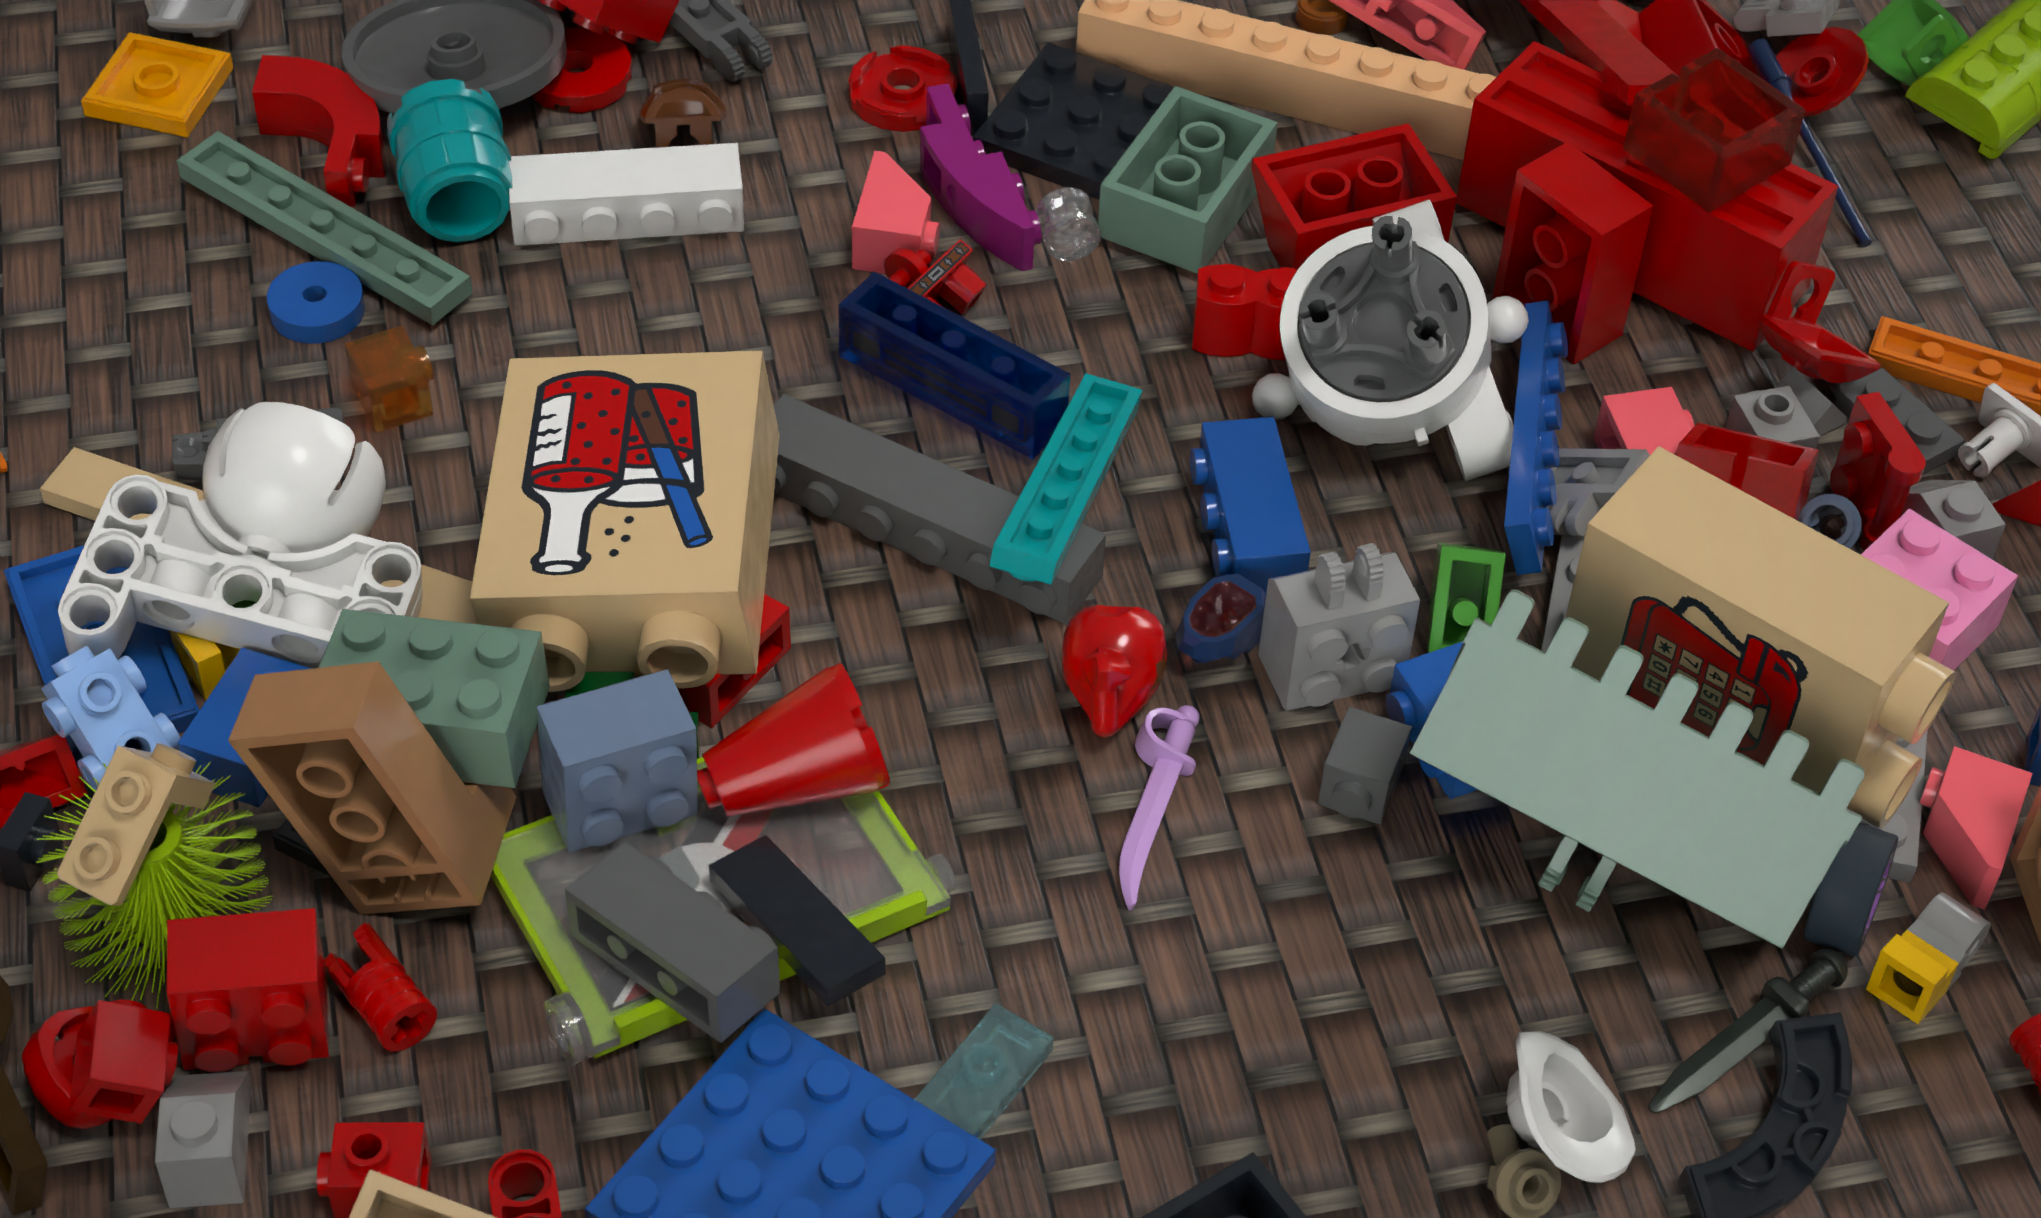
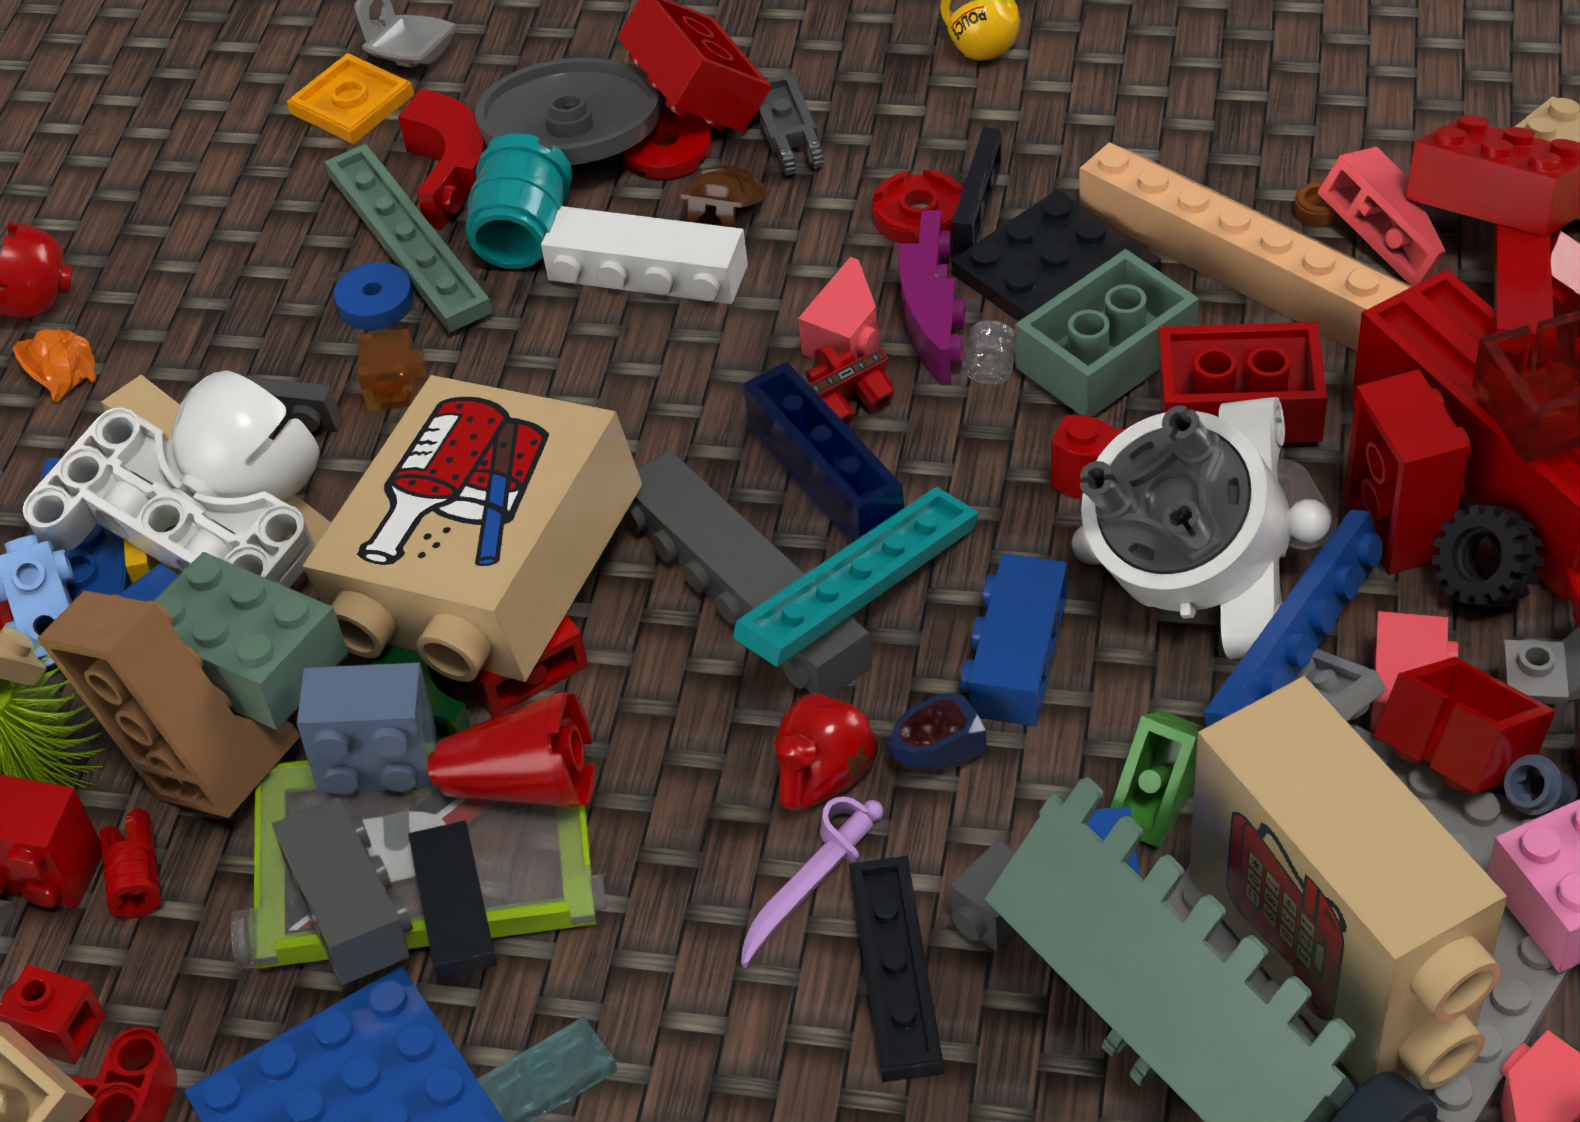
camera: 30 degrees right, 0 degrees up
light grey hinge [1258,543,1420,711] -> none
none -> black tile [849,855,944,1083]
none -> black tyre [1432,504,1545,608]

